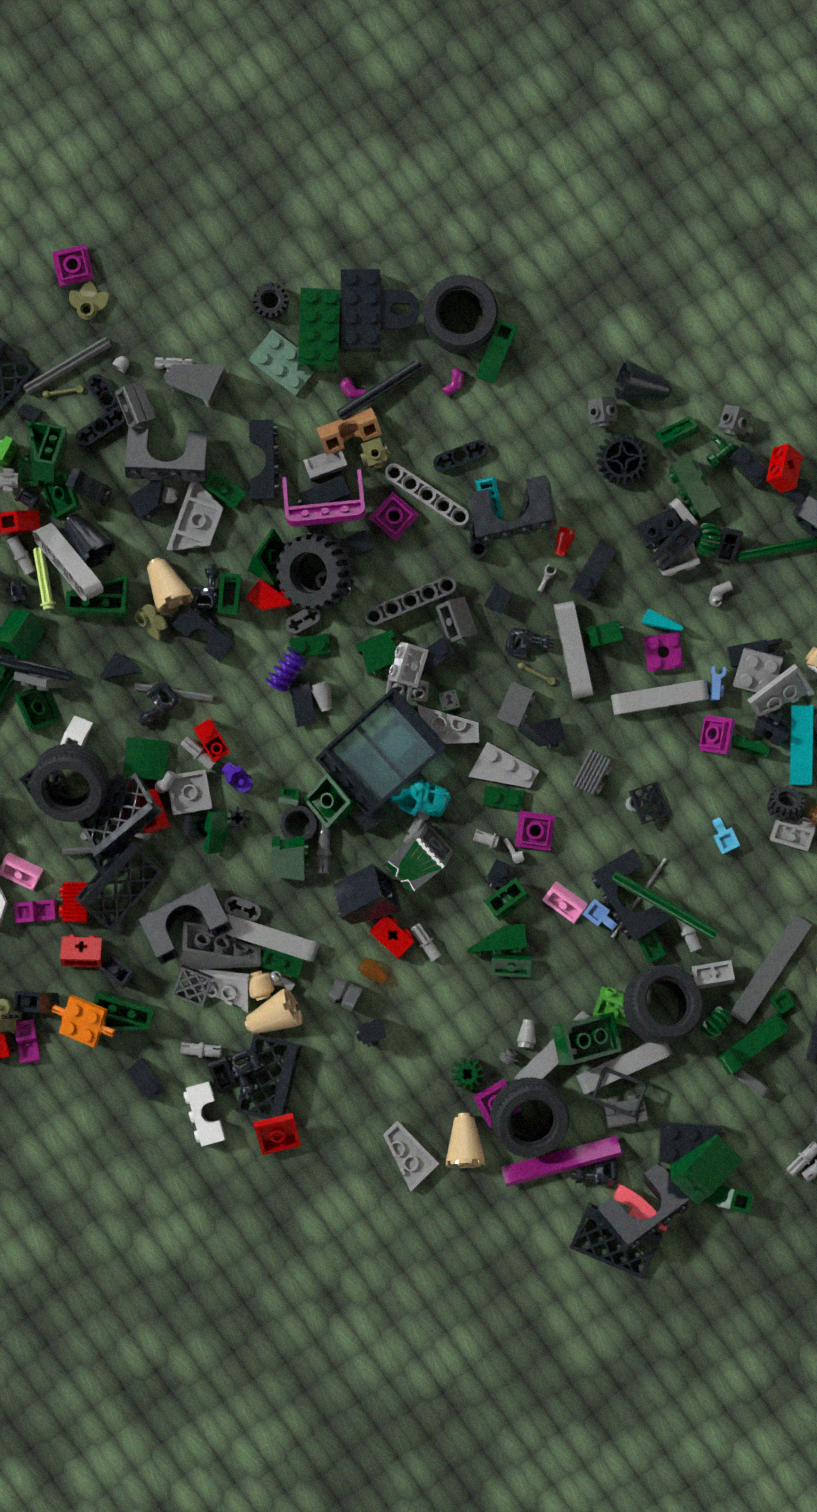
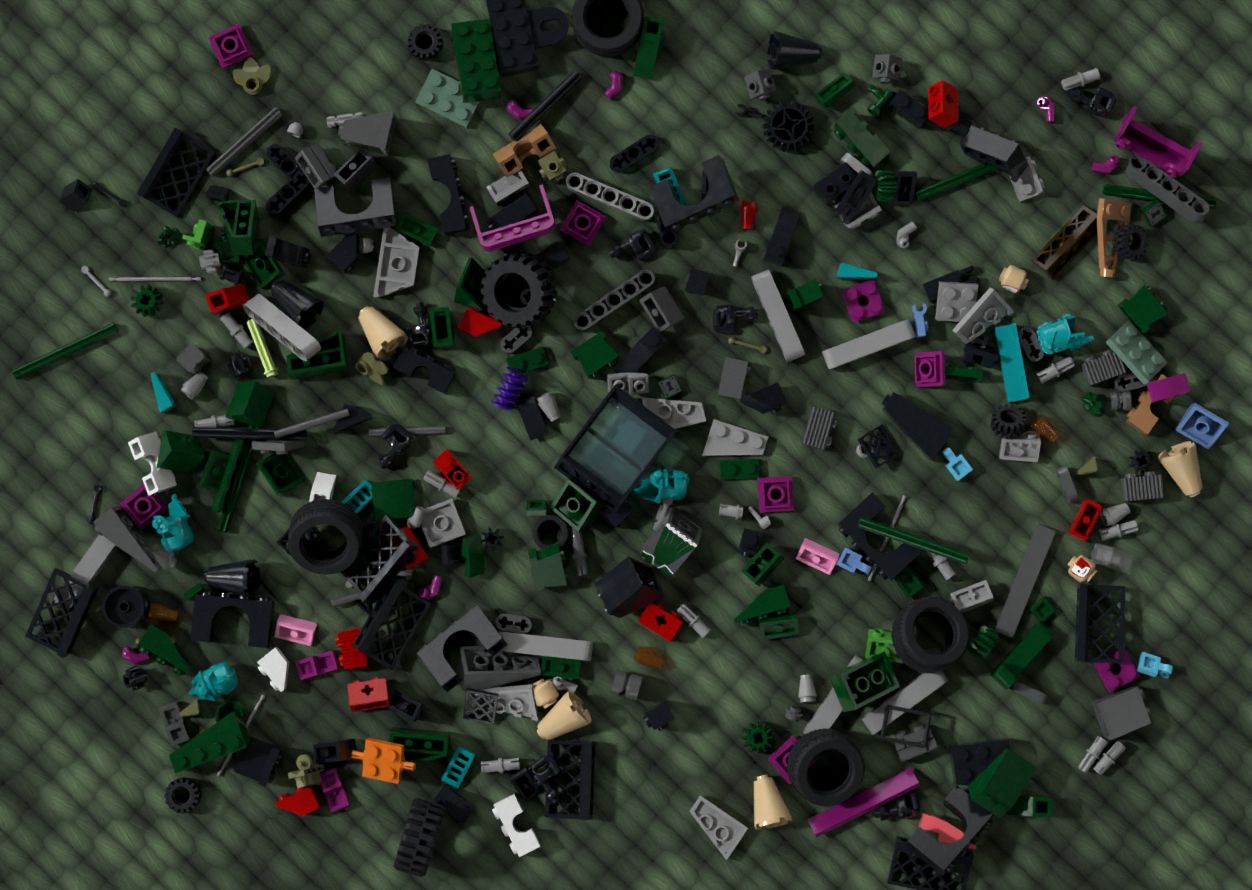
camera: 10 degrees left, 0 degrees up
dark purple hips [221,762,253,793] -> none
red plate [253,1113,301,1155] -> none
light grey bracket [389,642,429,688] -> none
none -> dark grey bar [274,408,350,439]
none -> black brick [334,148,378,194]
none -> teal slope [342,479,372,514]
none -> black tyre [393,798,445,877]
none -> magenta arm [419,575,443,600]
none -> teal slope [441,746,476,789]
none -> black piece [608,229,656,261]
none -> black hand [736,104,763,118]
none -> black slope [882,392,953,462]

